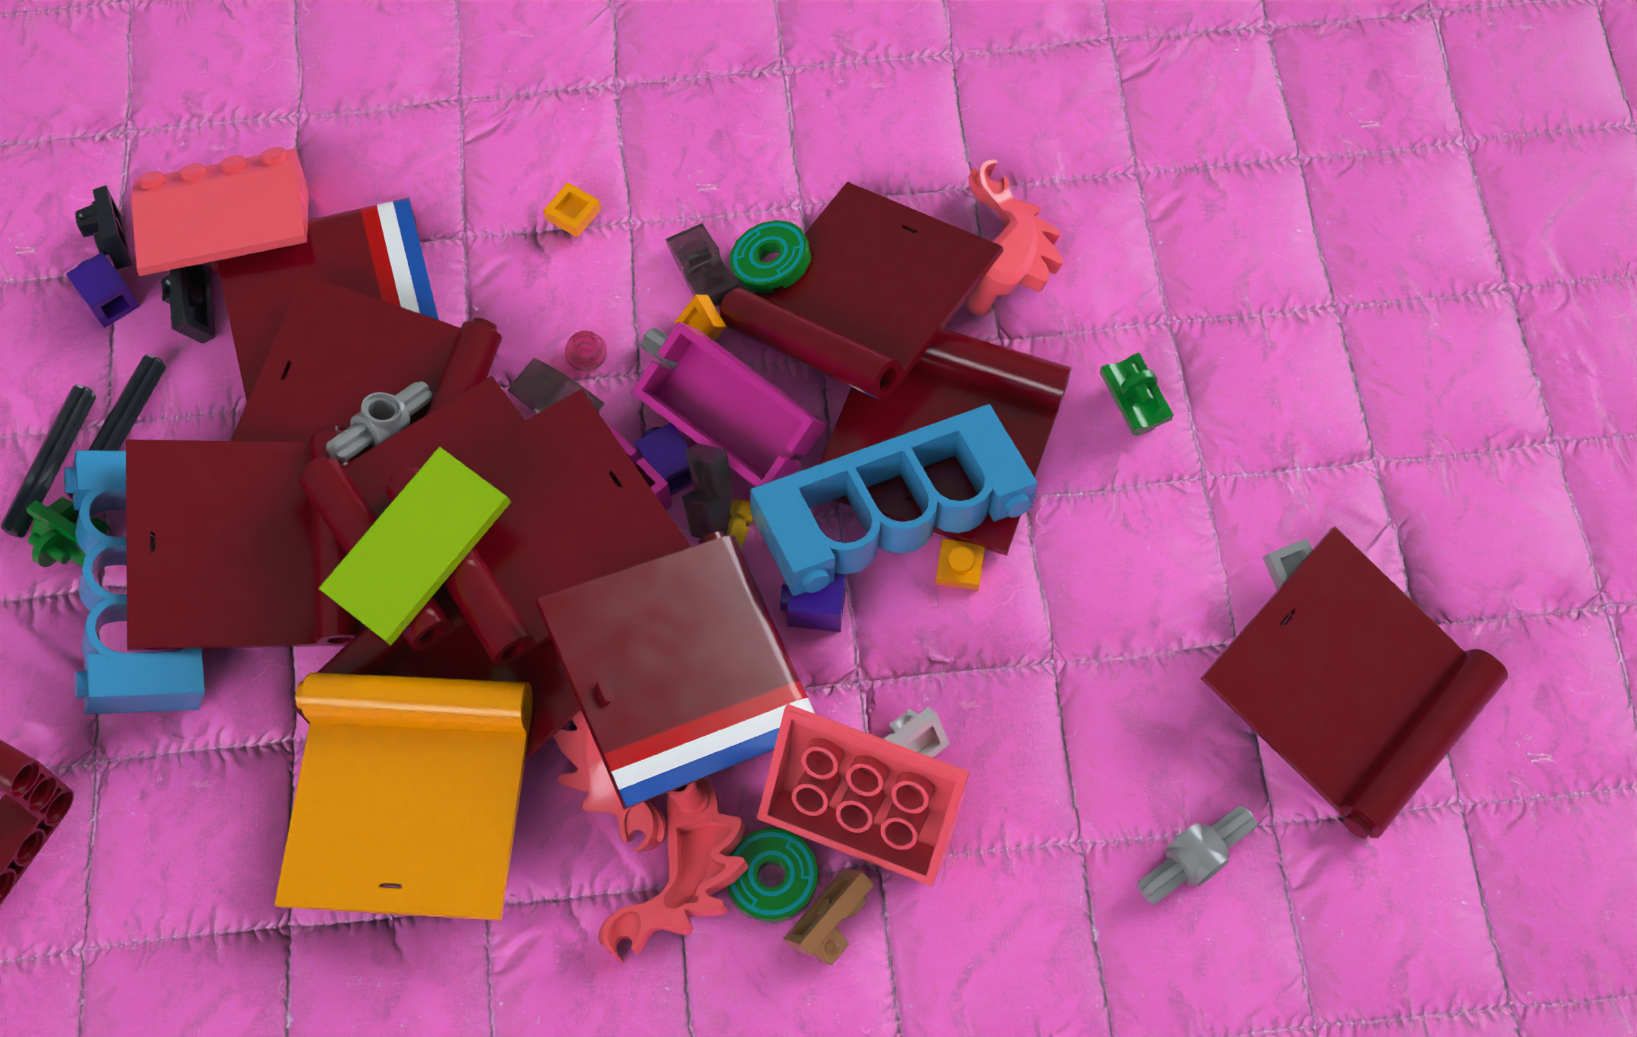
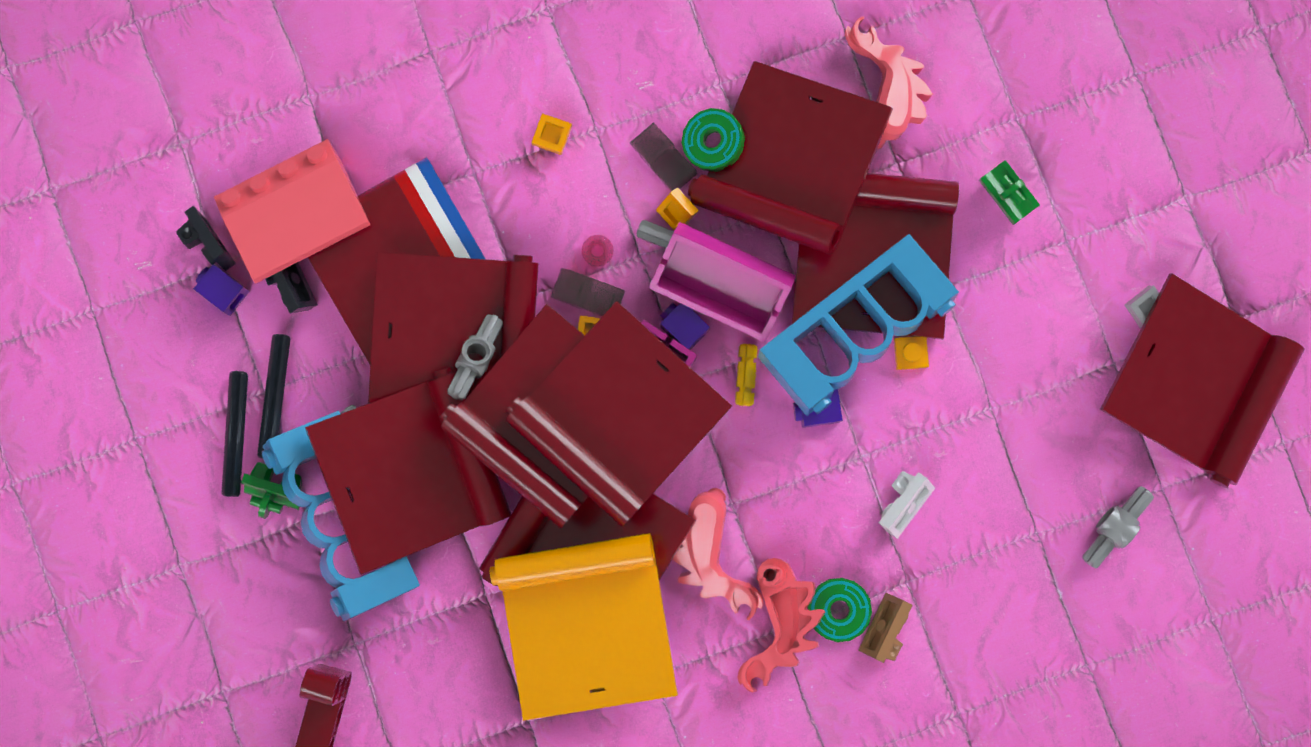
camera: 15 degrees left, 20 degrees up
lime tile [319,447,511,646] -> none
dark red door [535,531,815,810] -> none
clear smoke slope [682,443,731,539] -> none
coral slope [757,704,970,887] -> none

